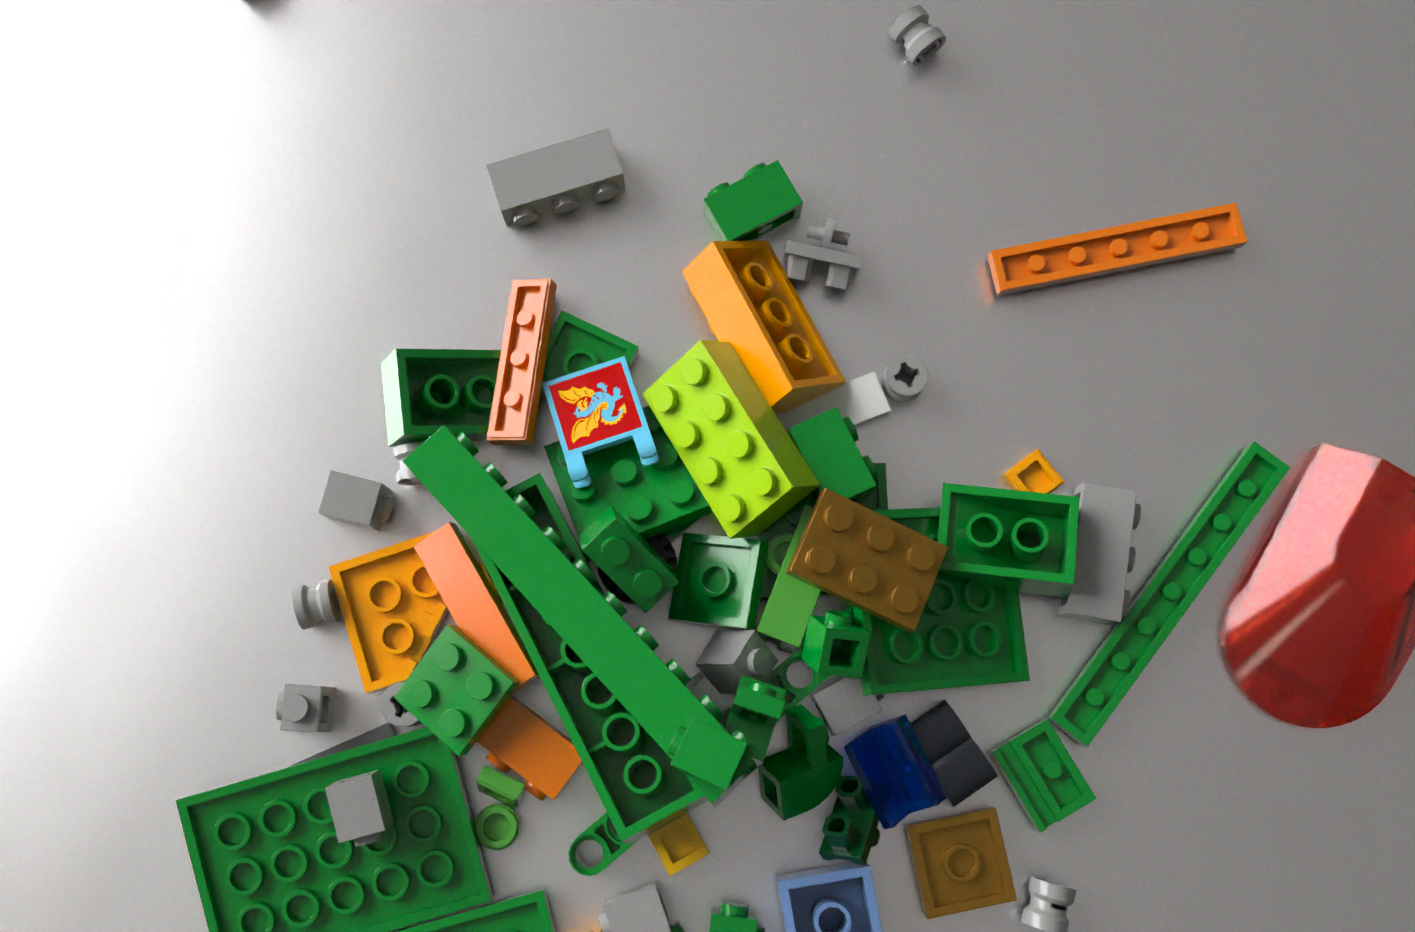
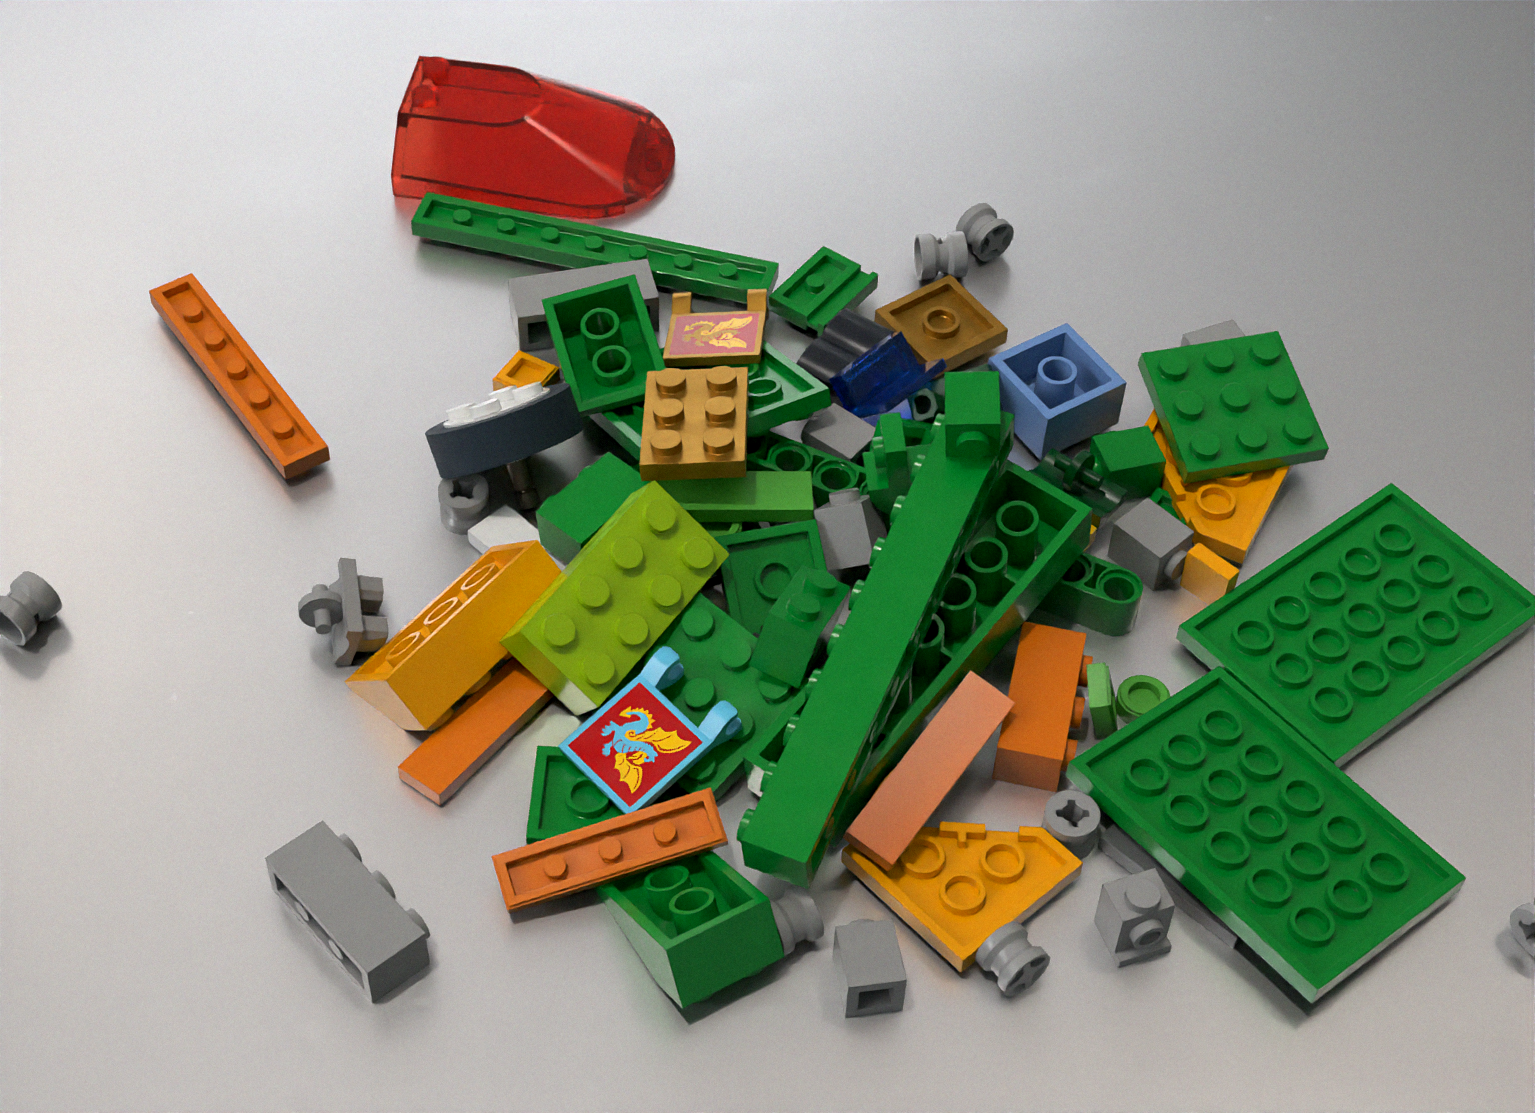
camera: 115 degrees left, 30 degrees down
light grey brick [325,769,394,847] -> none
green plate [394,625,520,756] -> none
green brick [704,160,803,241] -> none
green brick [801,610,871,679] -> none
none -> orange tile [398,657,554,806]
none -> black wheel [425,382,584,510]
none -> flag [663,289,769,367]
none -> dark green hips [1029,448,1128,533]

